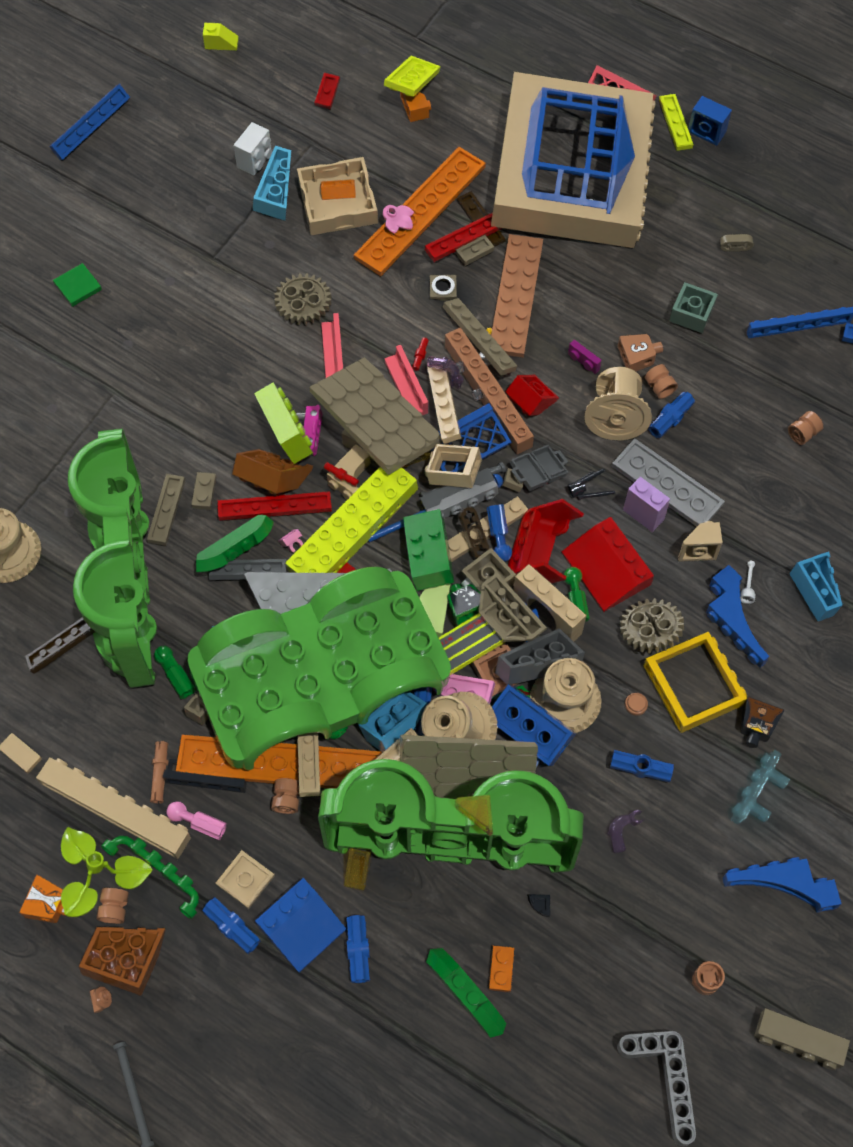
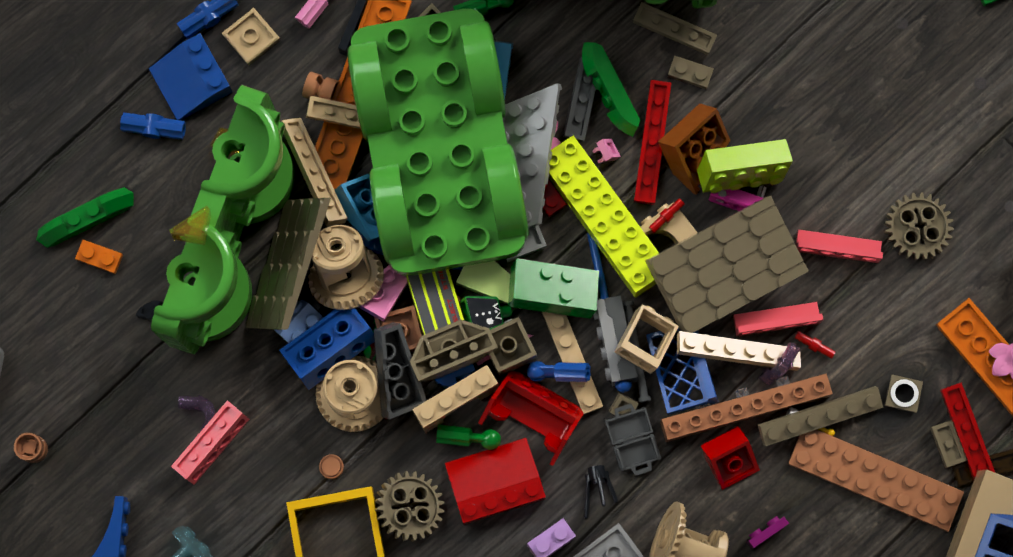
camera: 105 degrees right, 15 degrees up
dark brown beam [458,507,490,559] -> none
blue piece [610,750,674,783] -> none
none -> coral fence [171,400,250,485]

